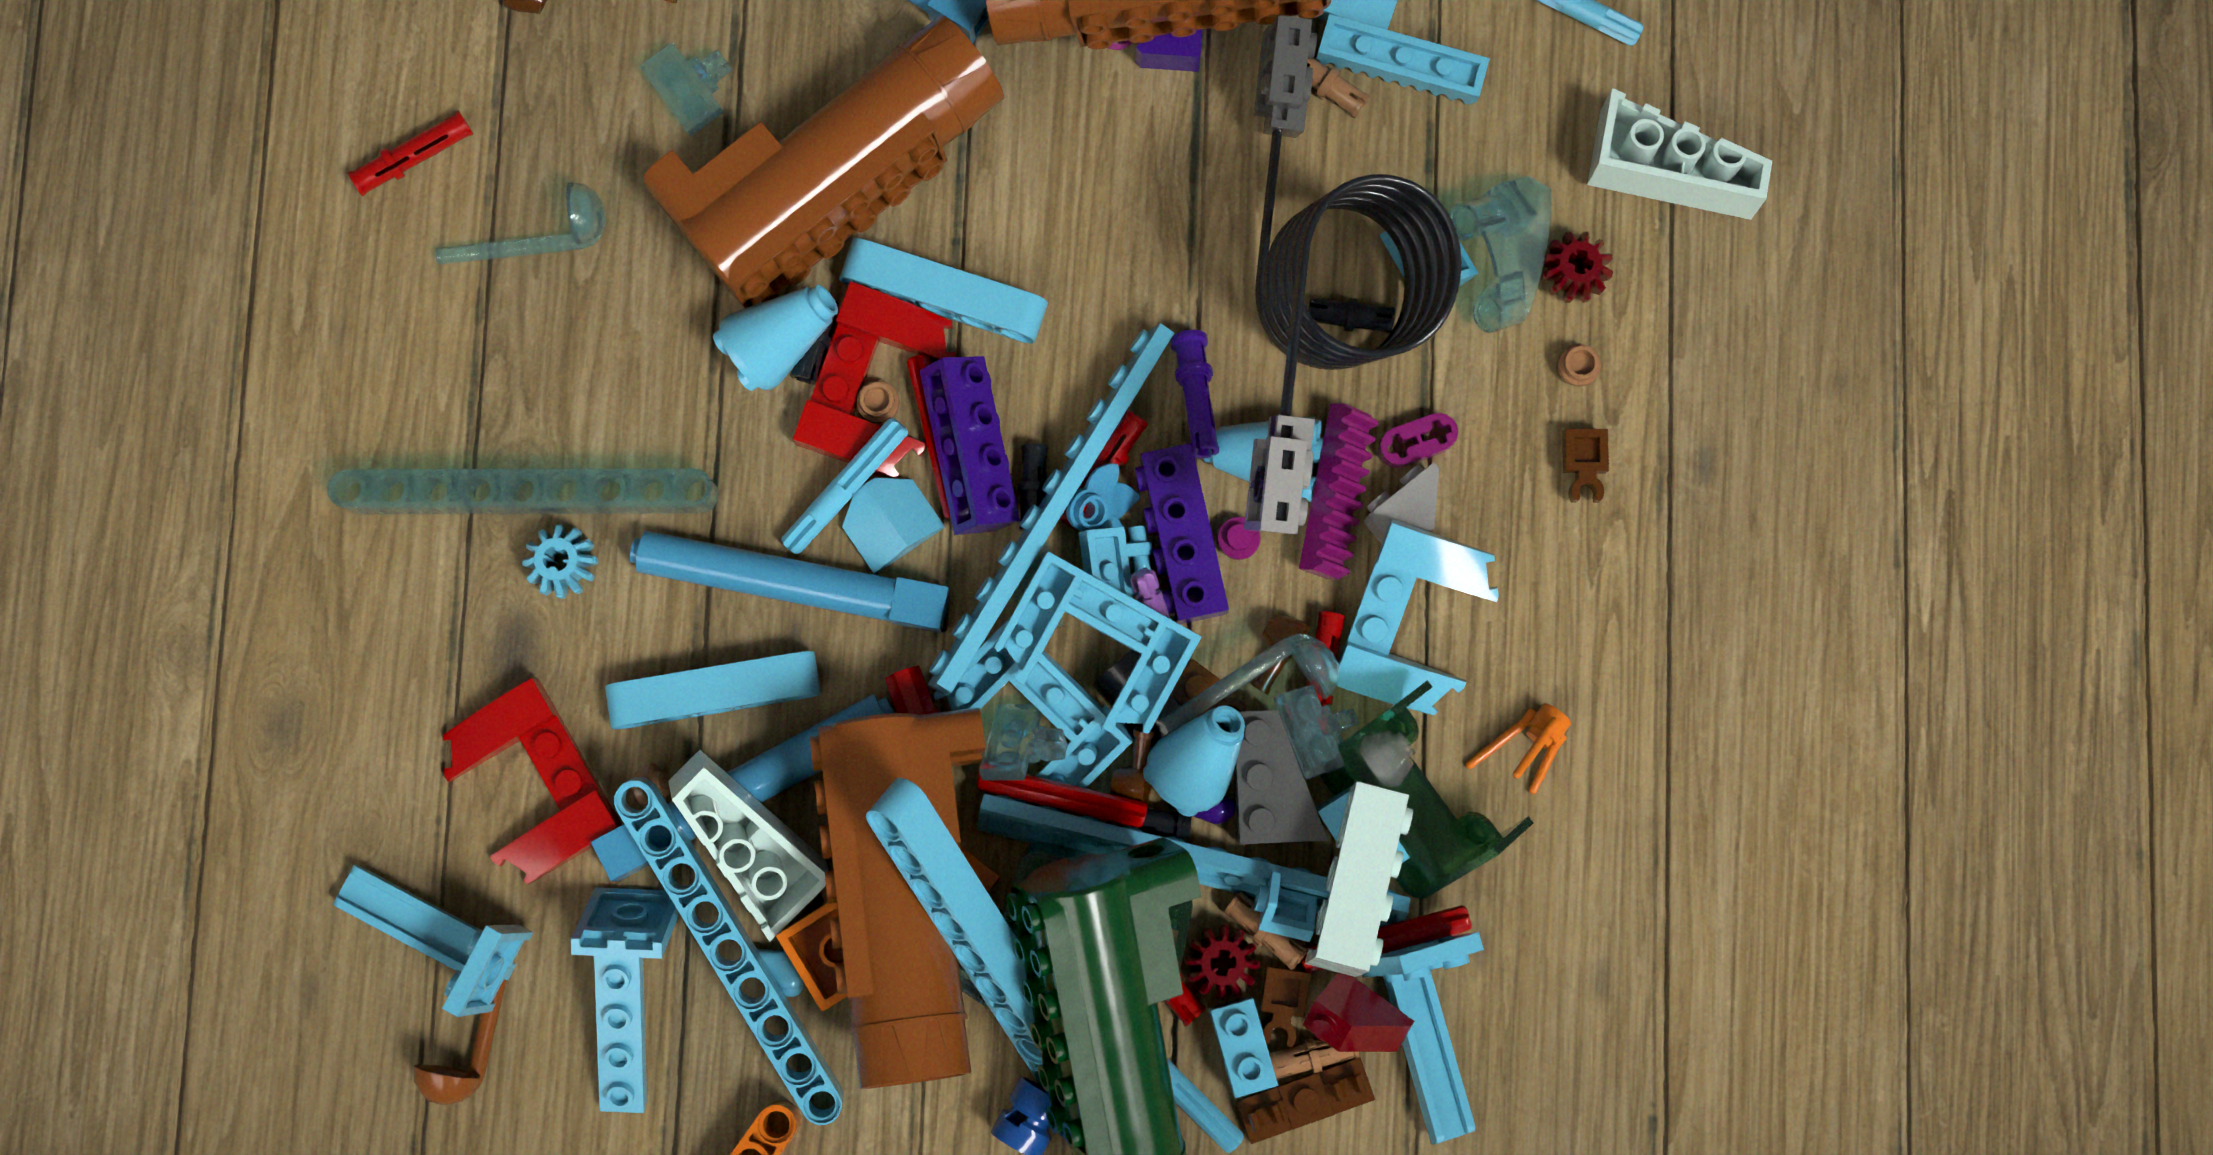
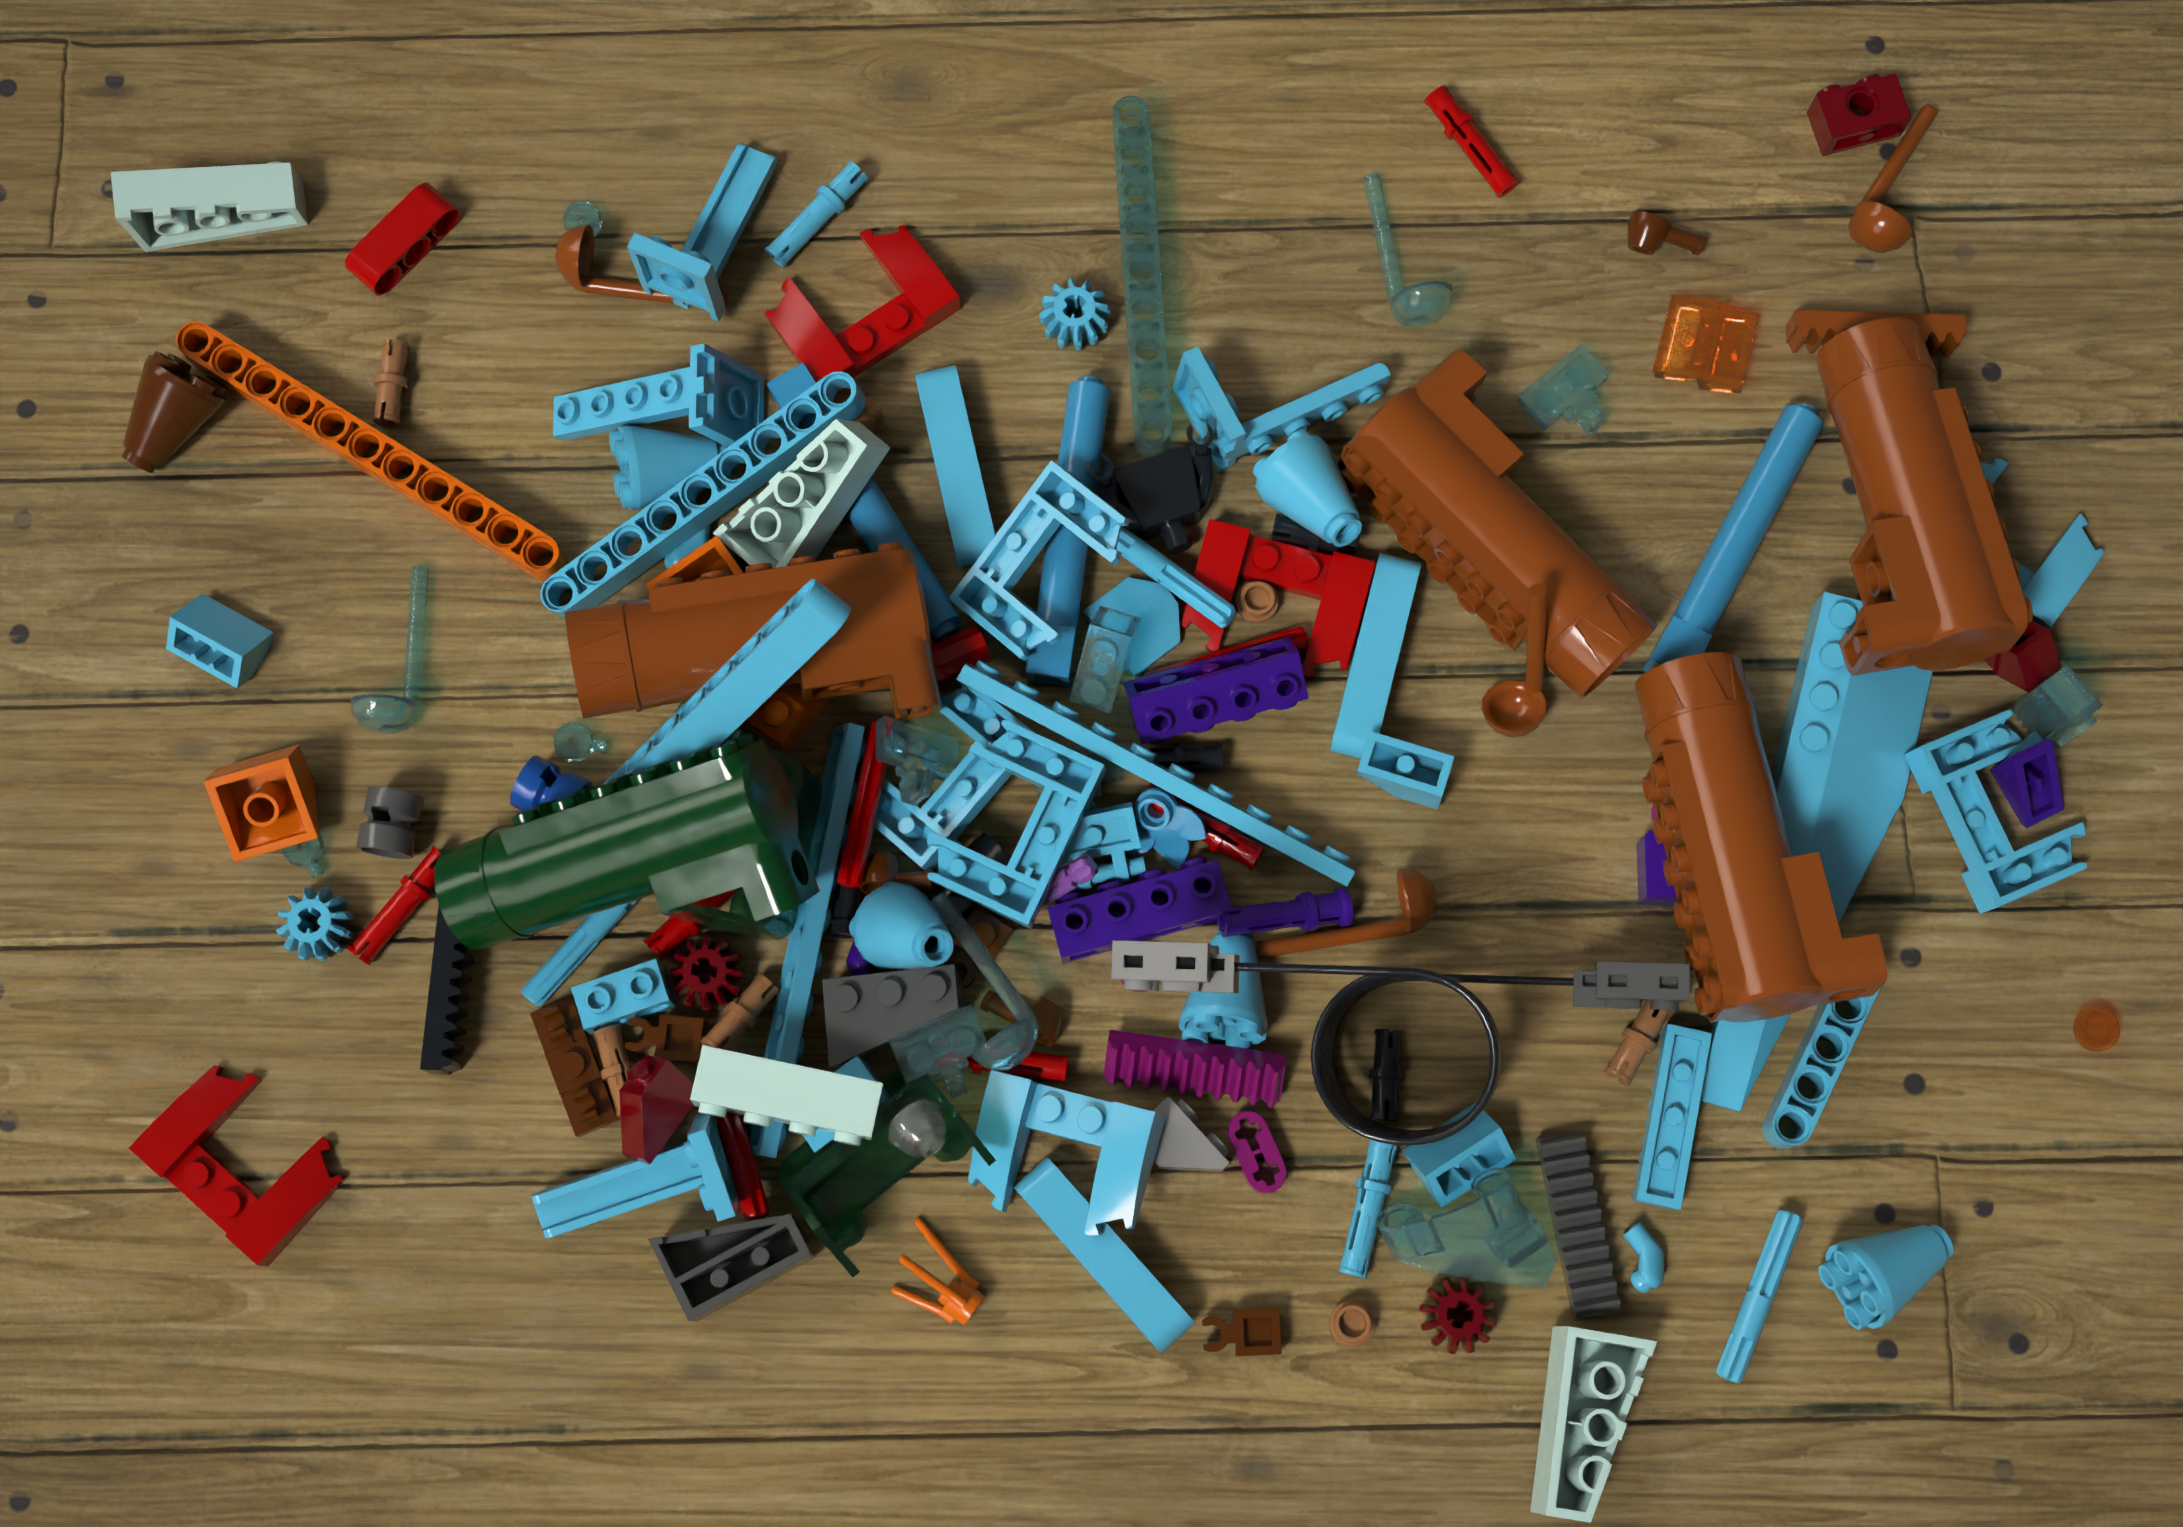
camera: 95 degrees right, 5 degrees down
medium azure bracket [1254,871,1318,942] -> none
none -> clear light blue piece [553,722,608,762]
none -> clear light blue piece [559,201,602,239]
none -> medium azure cone [609,426,727,511]
none -> dark grey wedge [648,1214,817,1322]
none -> medium azure pin [764,161,869,268]
none -> medium azure wedge [948,460,1129,661]
none -> medium azure beam [1014,1157,1195,1354]
none -> clear light blue brick [1069,605,1141,714]
none -> black torso [1084,422,1215,554]
none -> medium azure bracket [1172,346,1391,472]
none -> dark orange piece [1257,868,1437,958]
none -> medium azure pin [1338,1139,1398,1279]
none -> medium azure slope [1357,731,1455,810]
none -> dark orange piece [1481,584,1547,737]
none -> dark grey gear [1535,1131,1621,1319]
none -> medium azure arm [1622,1222,1665,1293]

